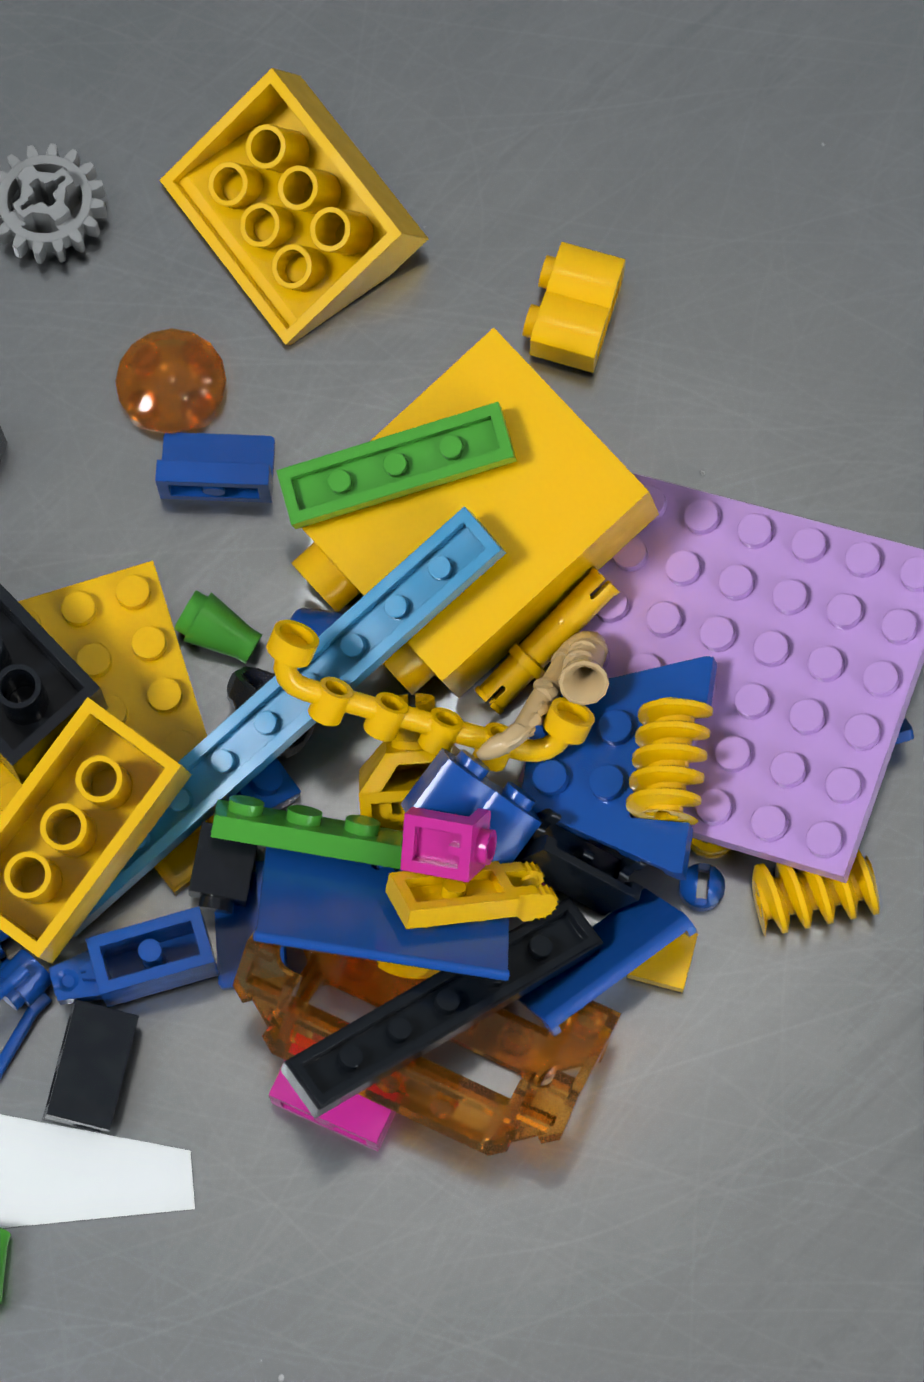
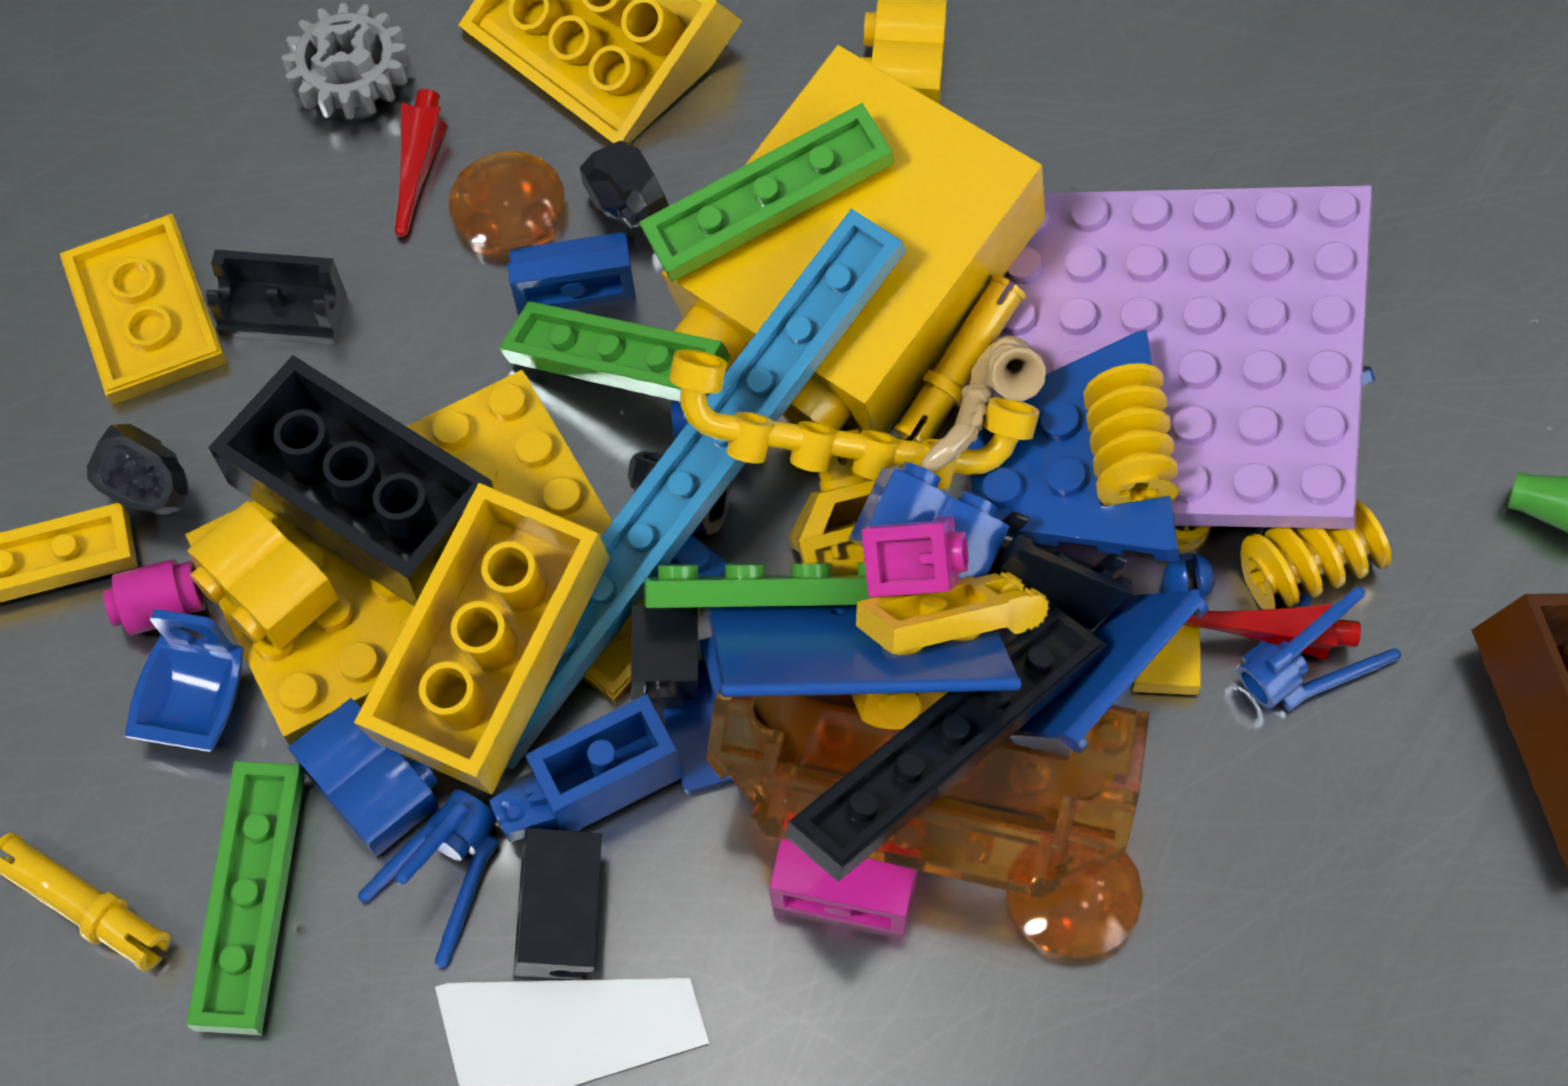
camera: 10 degrees left, 10 degrees down
bright green cone [174,590,263,664] -> none
none -> red piece [394,89,448,237]
none -> bright green plate [498,301,731,402]
none -> black rock [580,140,669,234]
none -> clear orange dish [1006,826,1143,959]
none -> red piece [1184,603,1361,660]
none -> blue plant [1237,586,1401,711]

